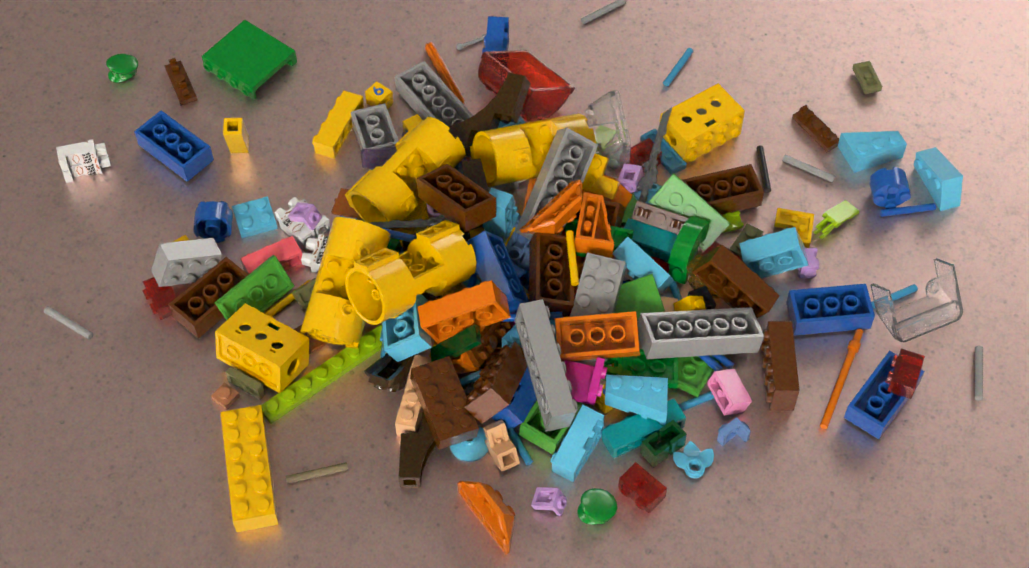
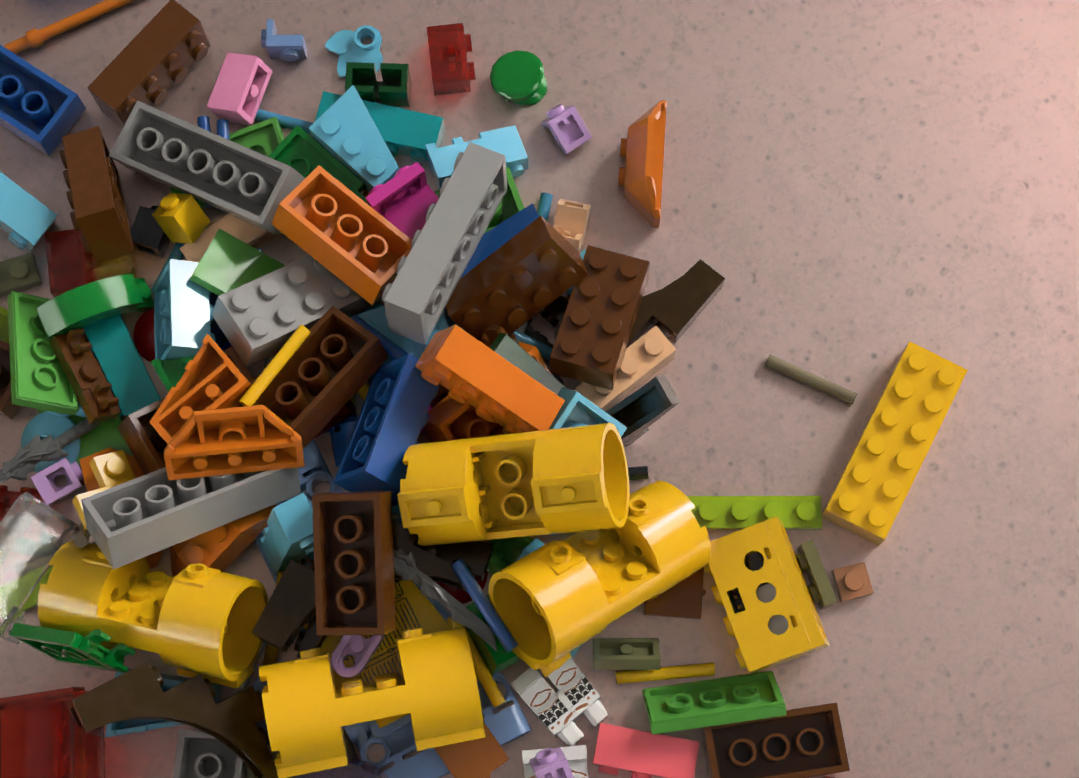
camera: 140 degrees left, 20 degrees up
none -> green tile [9,623,136,673]

